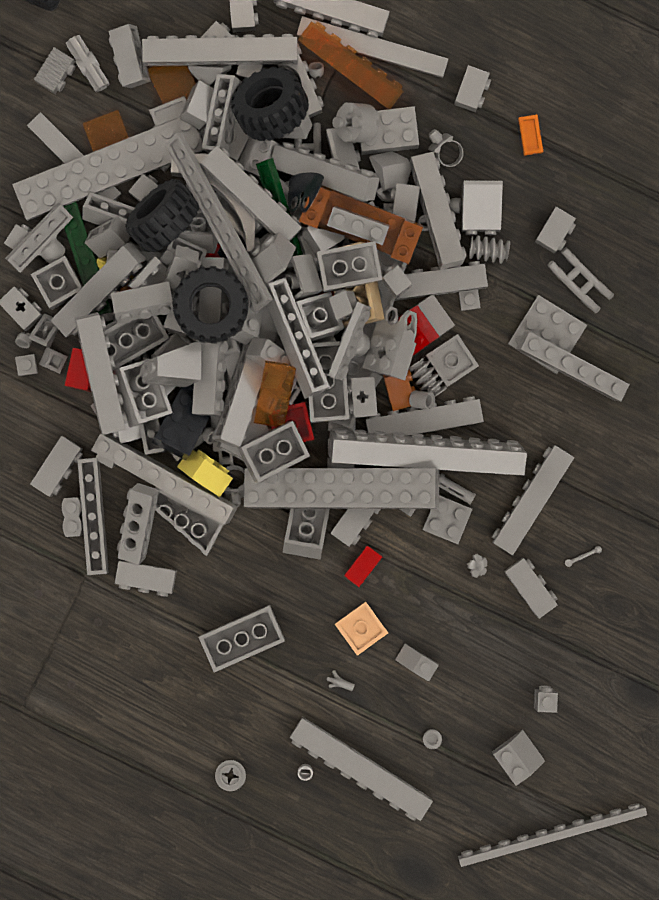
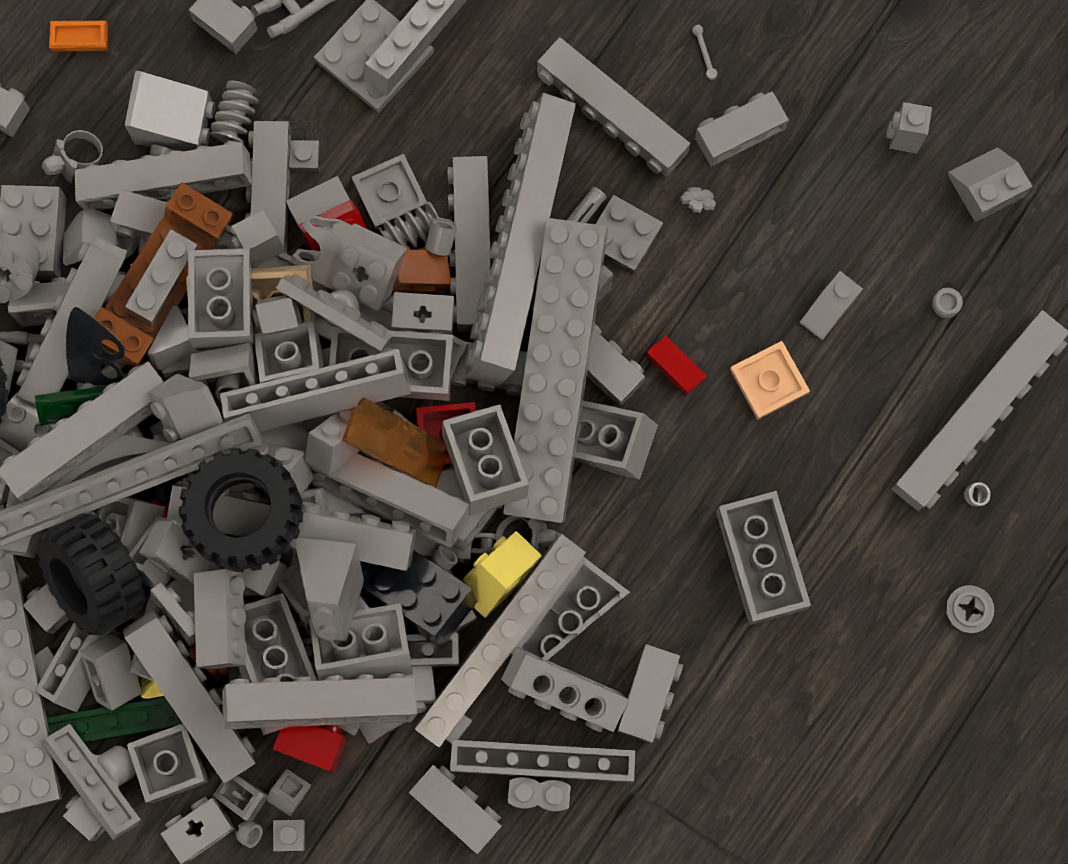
camera: 85 degrees left, 10 degrees down
light grey bar [327,670,355,691] -> none

